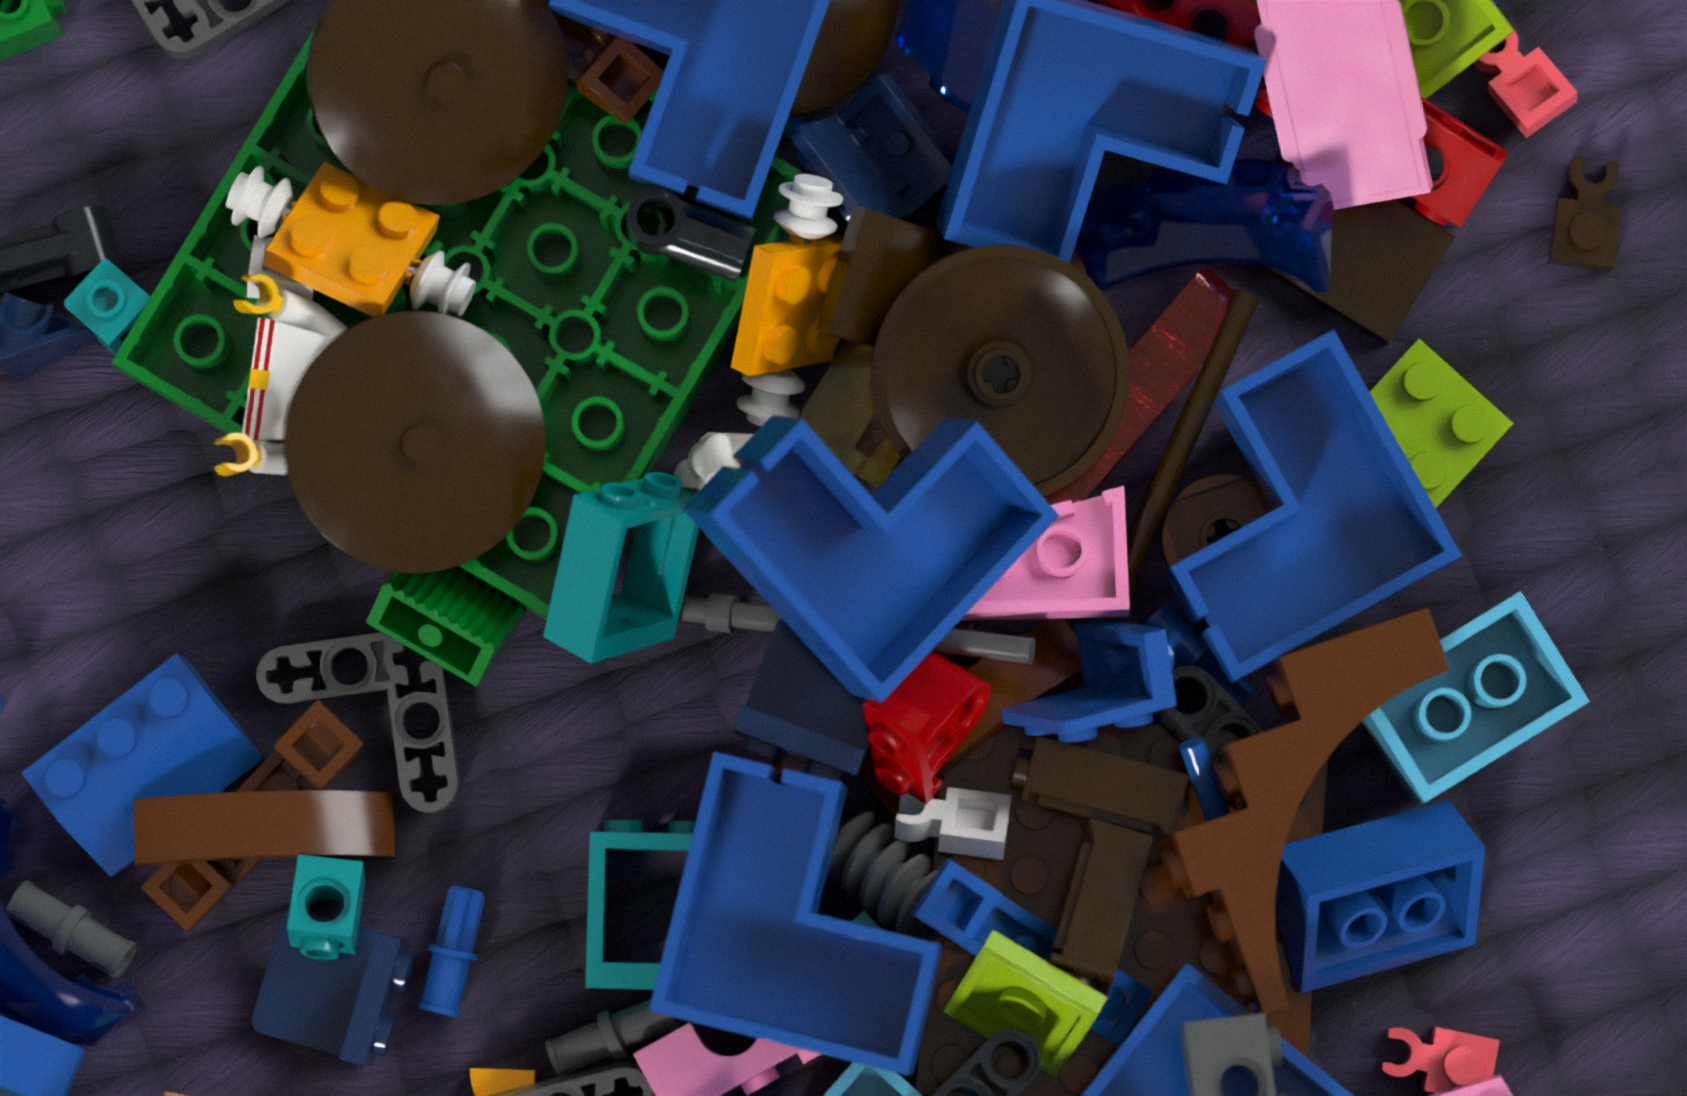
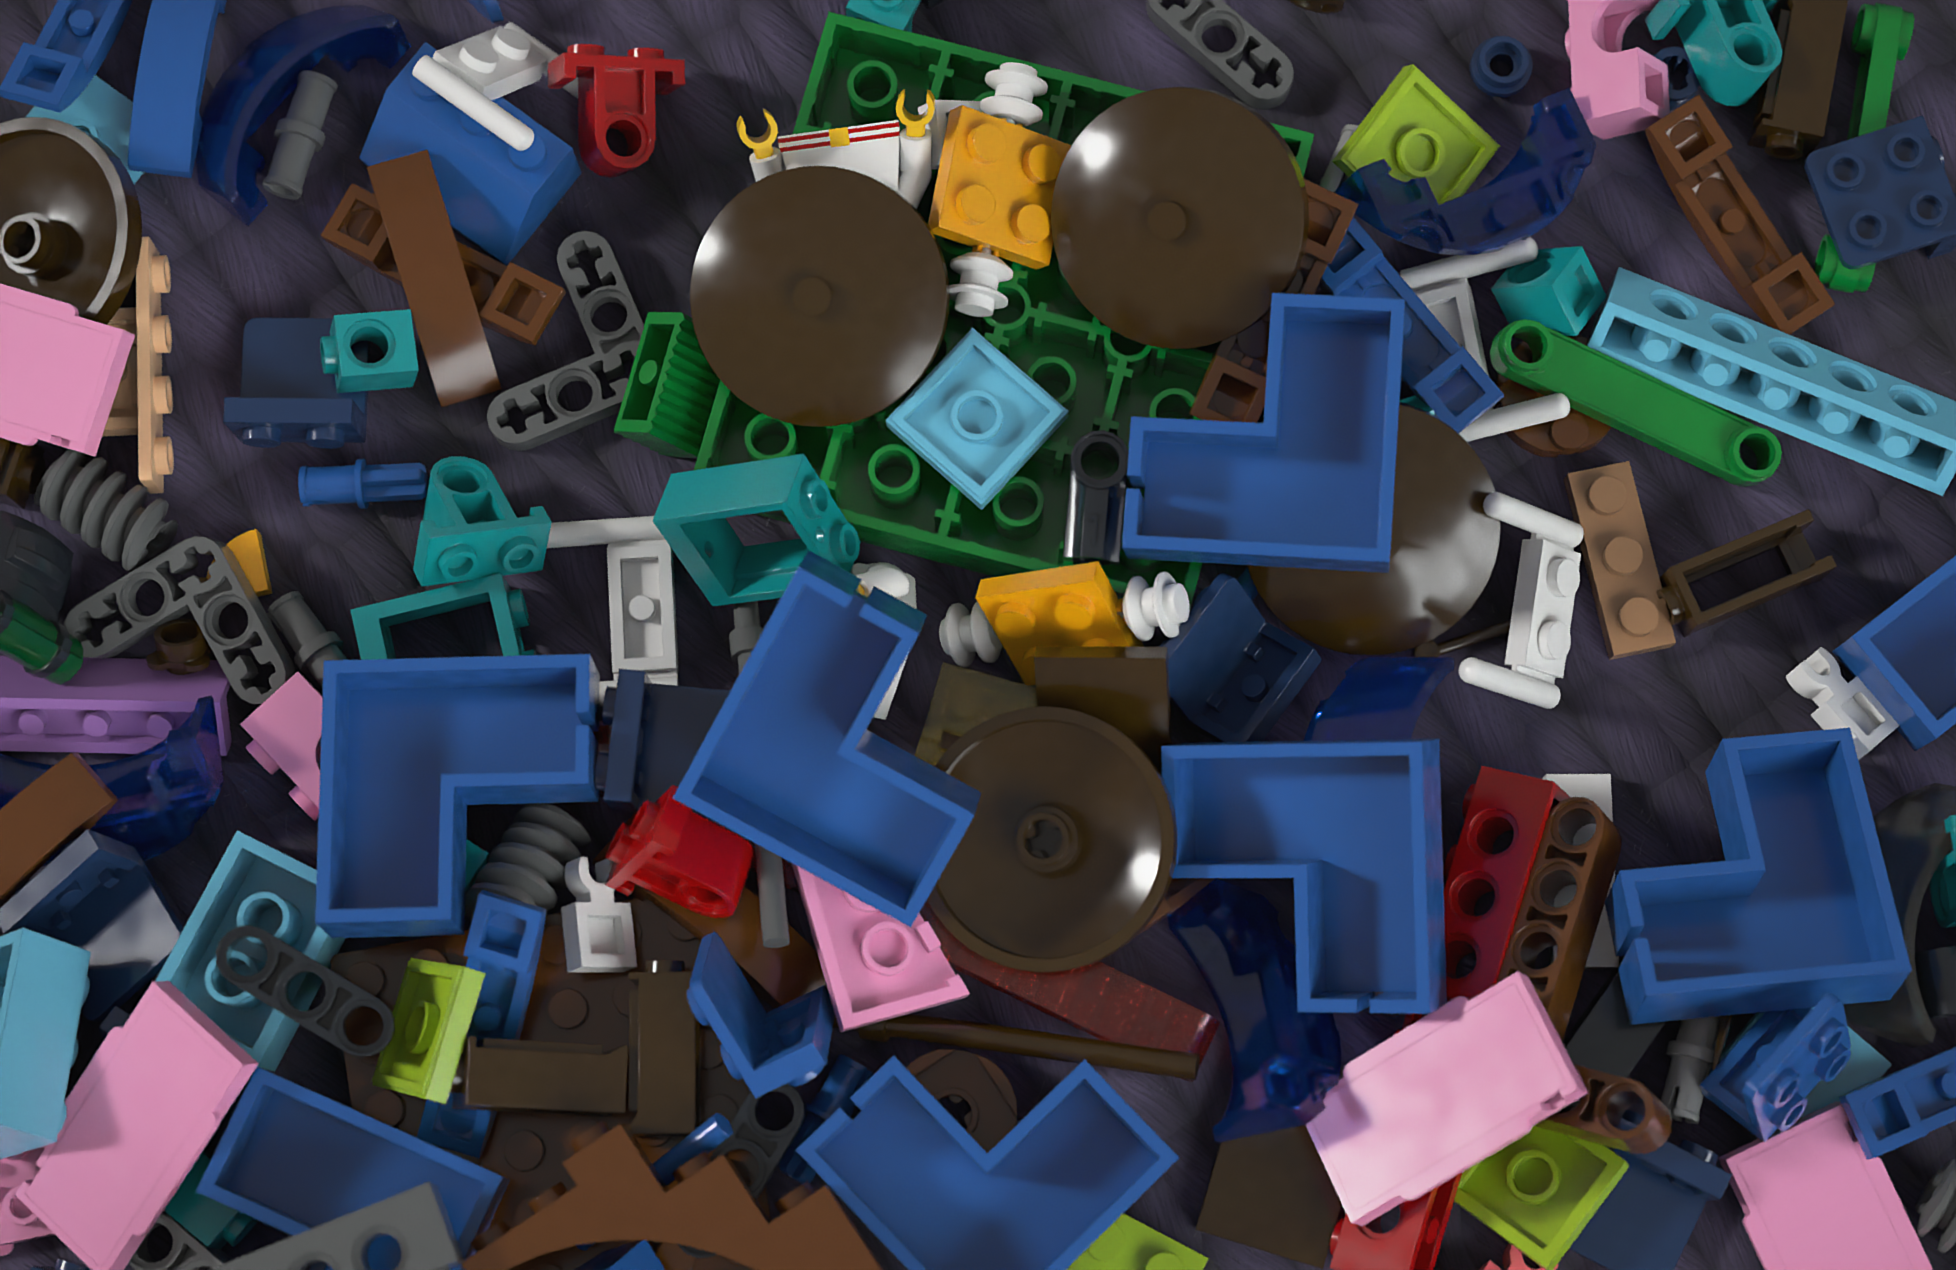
camera: 75 degrees right, 5 degrees down
none -> white plate [412,22,578,151]
none -> teal pin [413,456,552,587]
none -> white plate [547,516,679,707]
none -> red pin [548,44,685,178]
none -> medium azure plate [885,328,1069,510]

